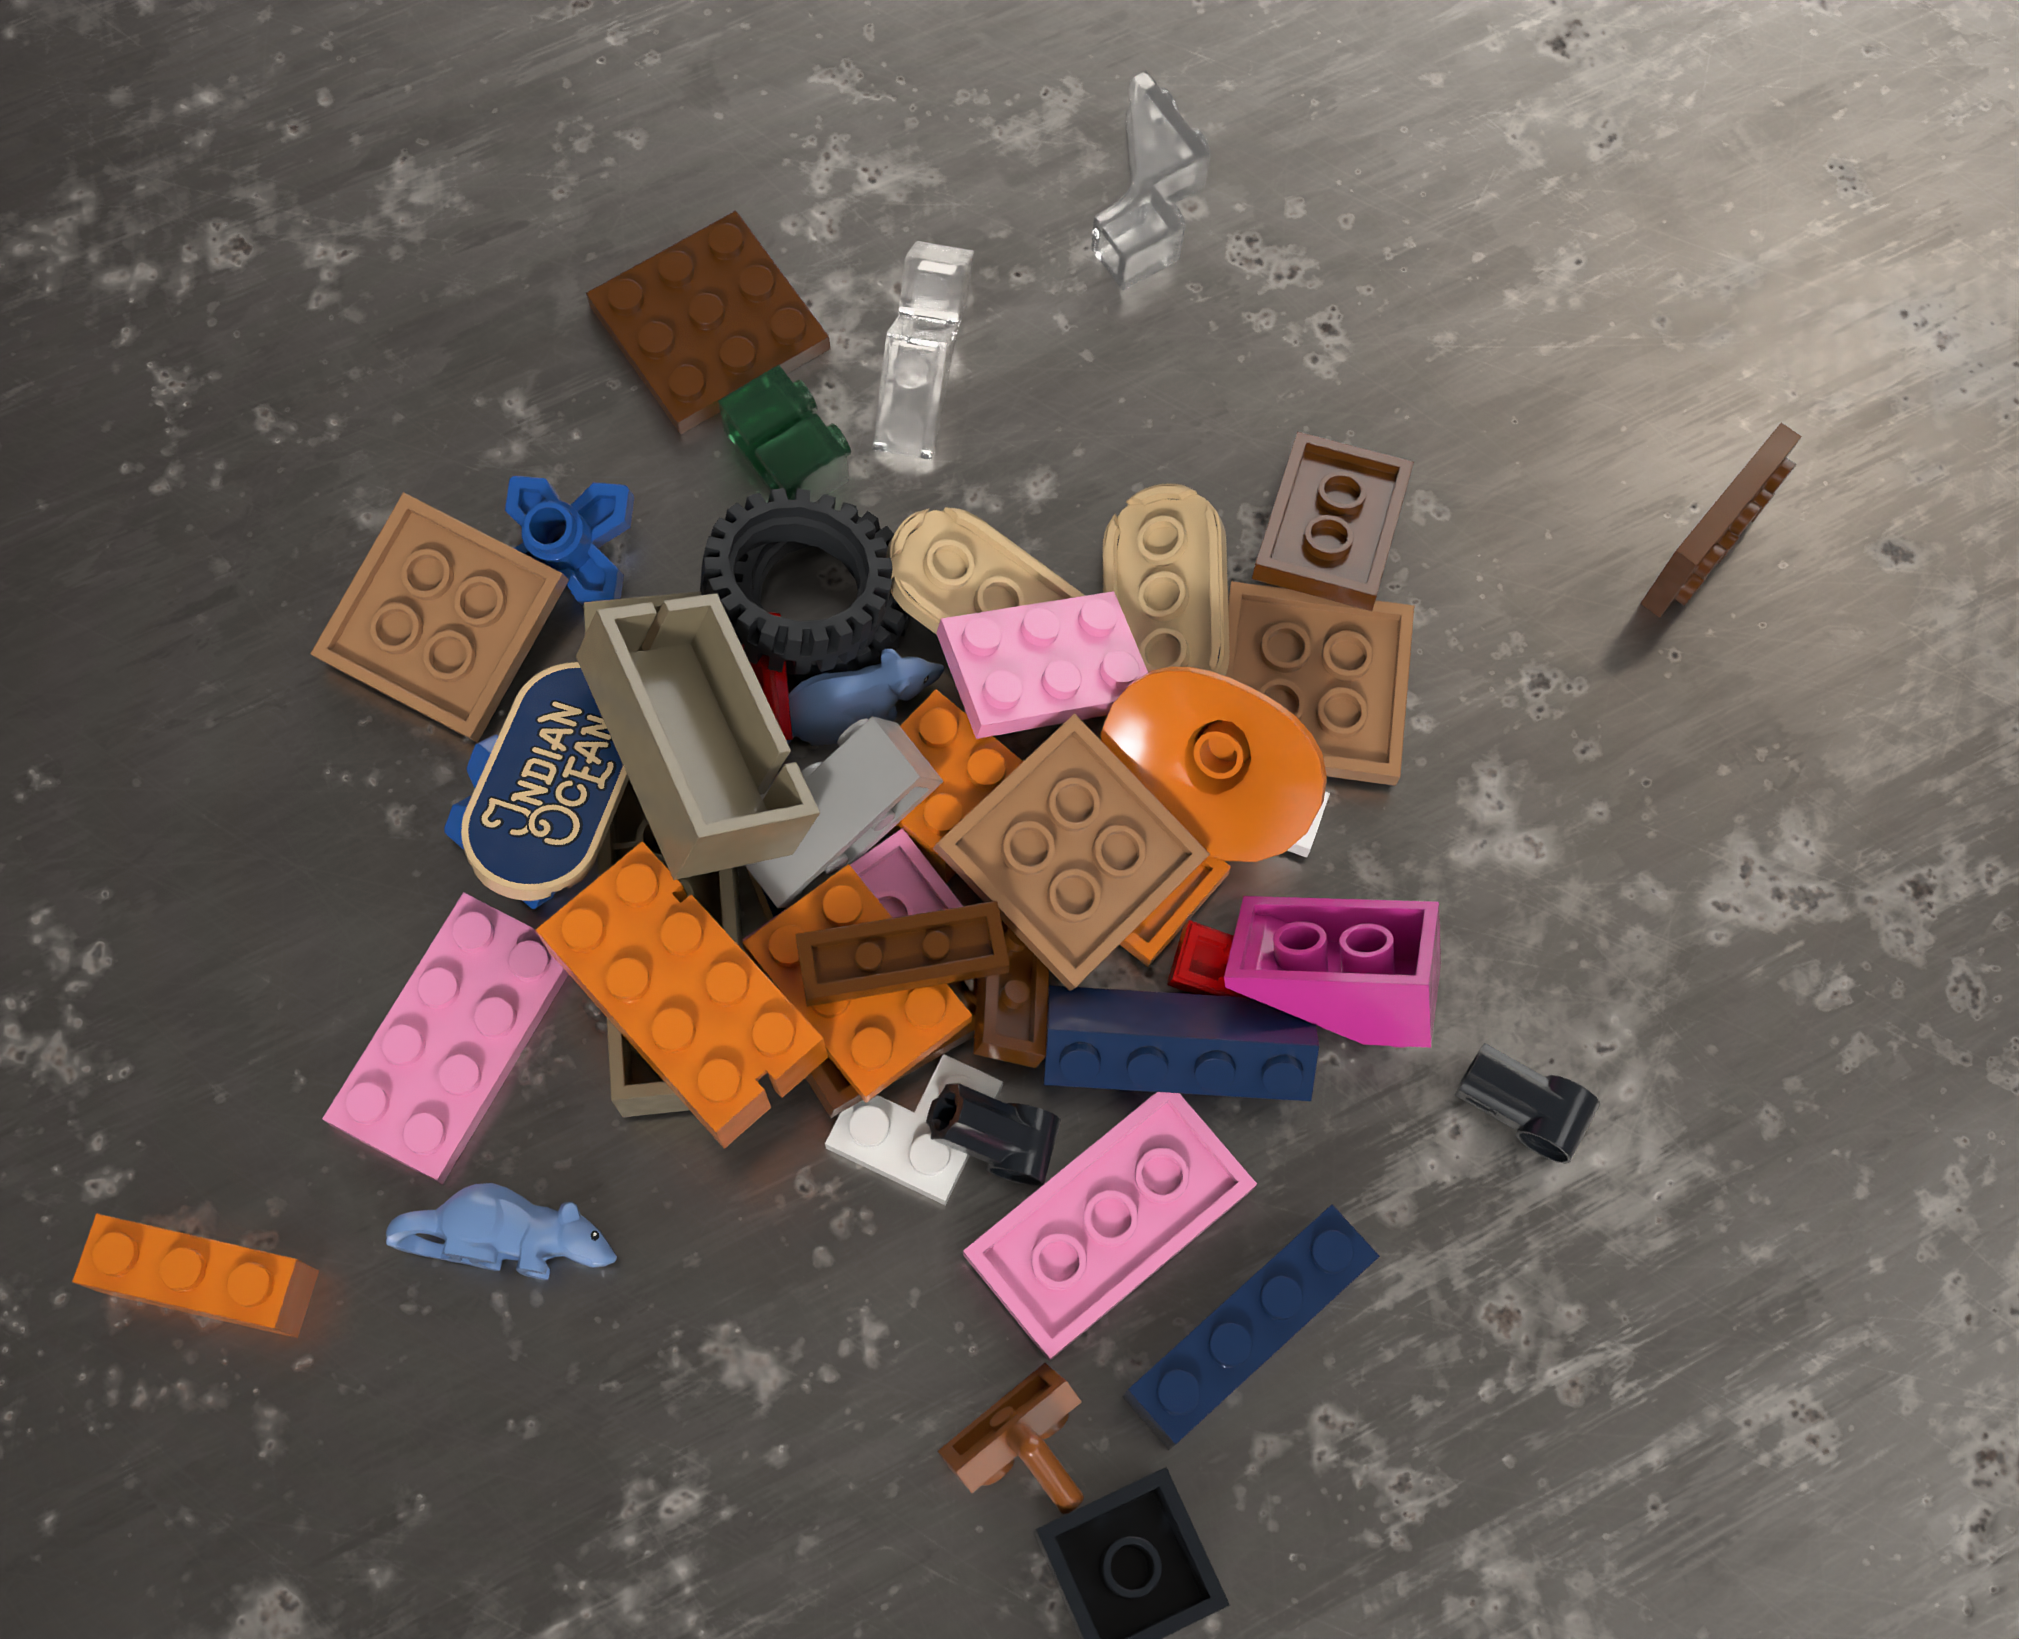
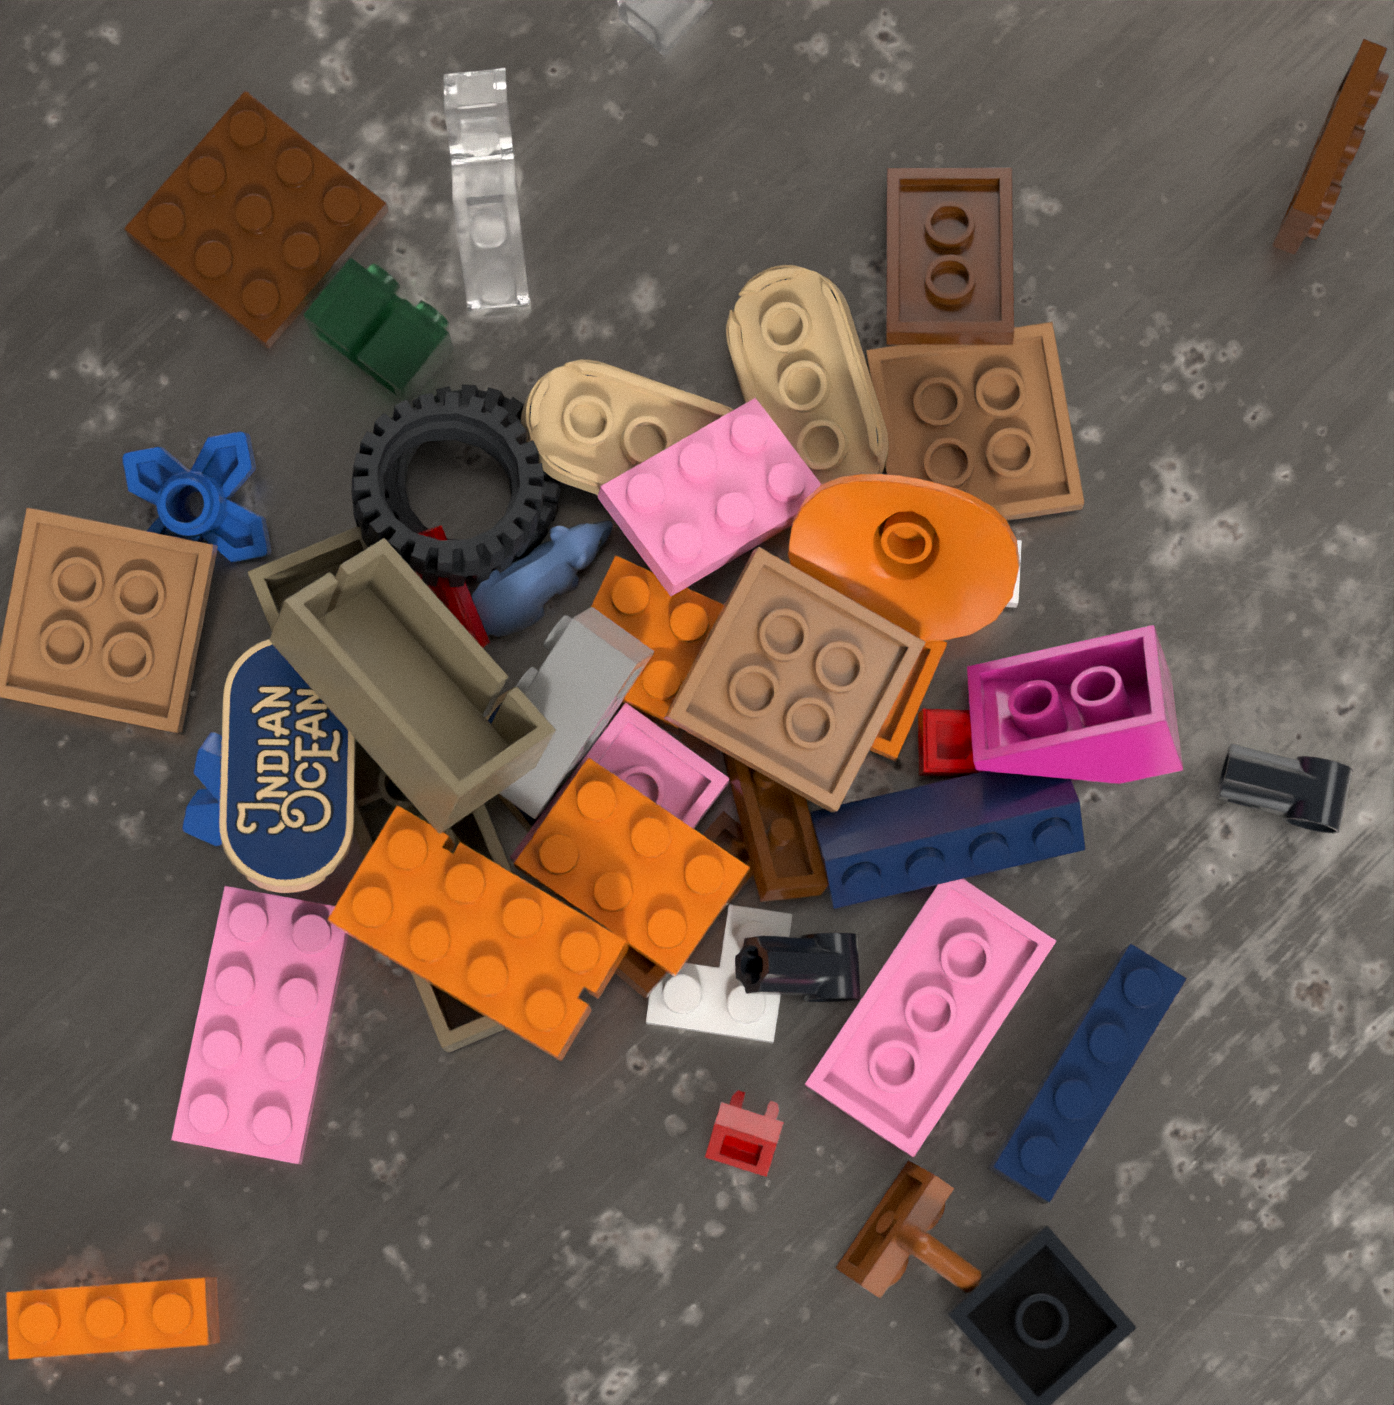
camera: 10 degrees left, 10 degrees up
medium blue animal [386,1183,617,1280] -> none
reddish brown plate [795,901,1010,1007] -> none
none -> red tile [705,1090,784,1177]

